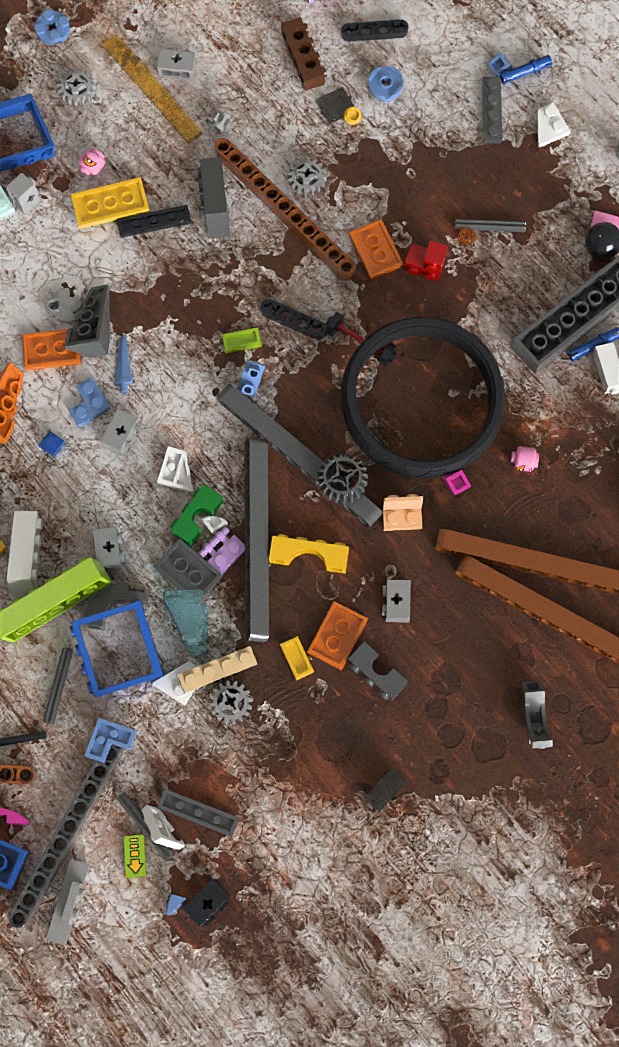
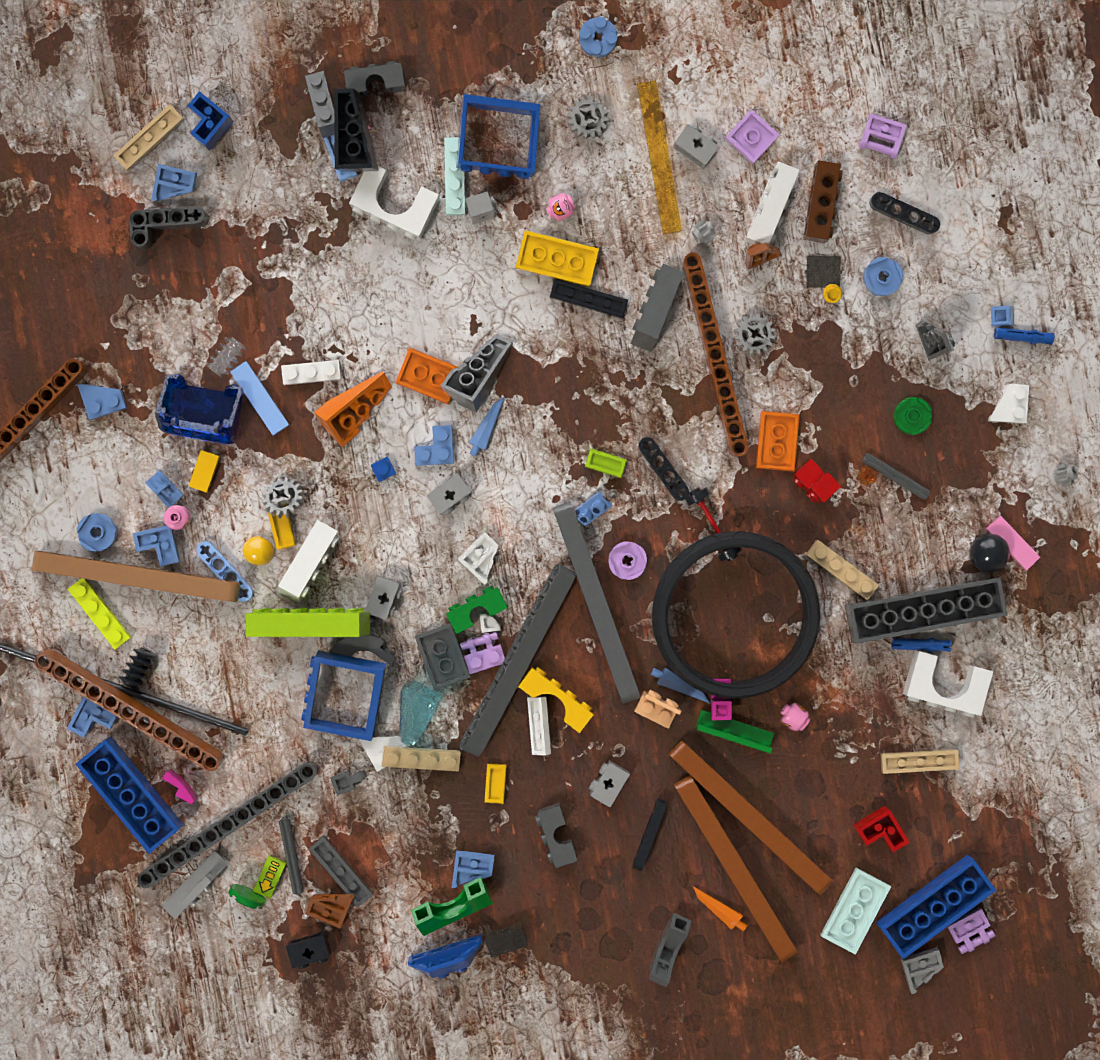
camera: 25 degrees right, 15 degrees up
dark grey axle [43,647,73,724] -> none
light grey plate [45,288,82,322] -> none
medium blue plate [84,718,137,763] -> none
white wing [141,805,185,850] -> none
medium blue slope [165,894,187,916] -> none
light grey gear [209,681,252,725] -> none
orange tile [307,601,368,671] -> none
dark grey gear [316,452,368,504] -> none
dark grey plate [482,77,502,144] -> none
none -> green tile [228,884,266,909]
none -> dark orange wing [305,894,354,928]
none -> dark grey plate [330,770,367,796]
none -> blue wedge [408,934,483,979]
none -> green arch [411,877,493,936]
none -> medium blue wing [452,850,494,888]
none -> white plate [527,697,551,755]
none -> lavender plate [608,541,647,580]
none -> black beam [632,798,667,871]
none -> medium blue bar [651,667,710,703]
none -> orange bar [693,886,747,931]
none -> green fence [695,709,774,754]
none -> lavender plate [725,109,779,165]
none -> white wedge [745,161,799,245]
none -> dark orange wing [745,242,782,270]
none -> tan plate [806,540,879,600]
none -> green tile [893,397,932,435]
none -> dark grey wedge [915,321,955,360]

